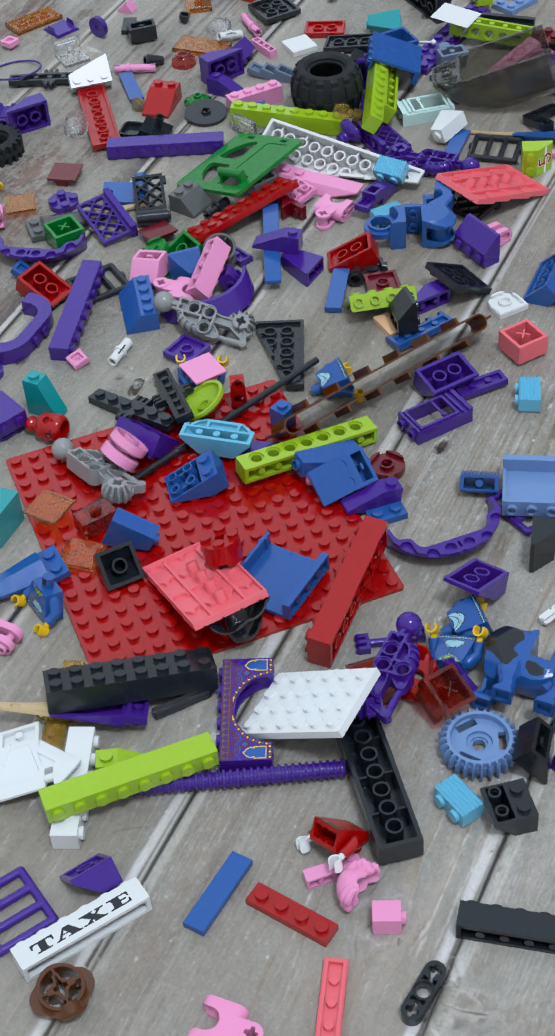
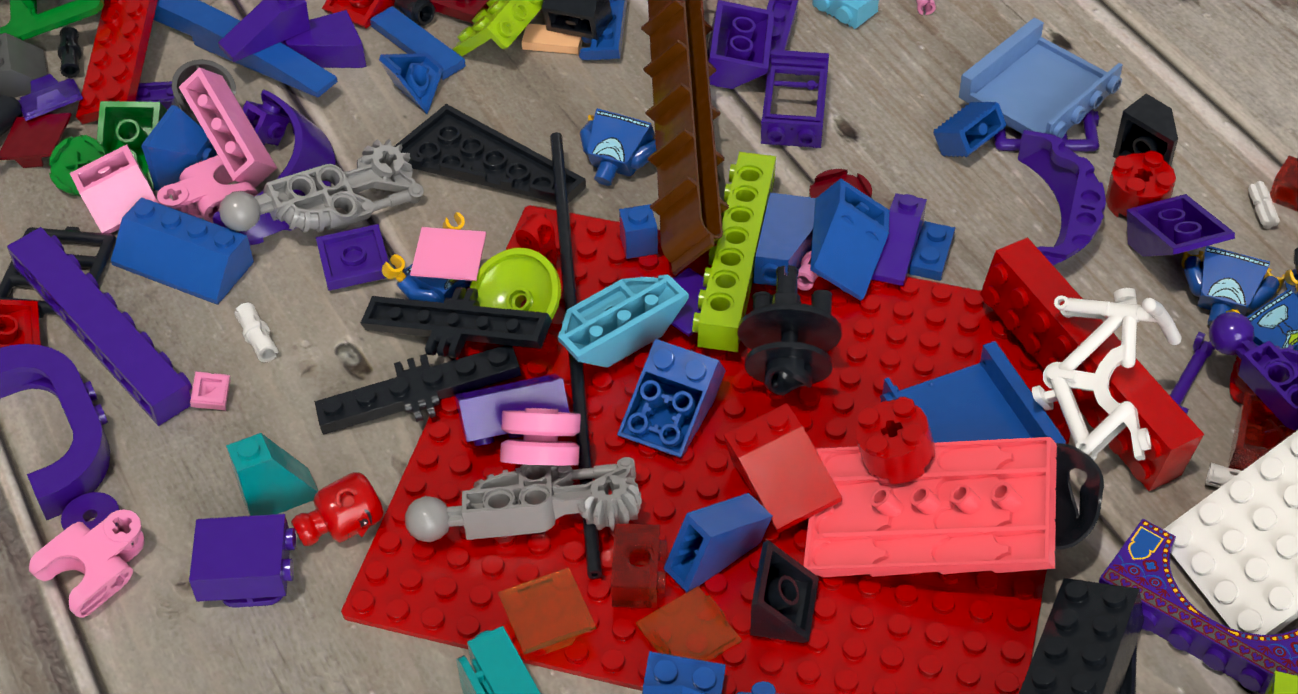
camera: 55 degrees left, 5 degrees up
none -> dark purple piece [18,74,83,121]
none -> blue slope [379,53,444,115]
none -> slope [723,403,843,533]
none -> black piece [737,265,842,396]
none -> white piece [1032,288,1182,461]
none -> red brick [1106,151,1176,217]

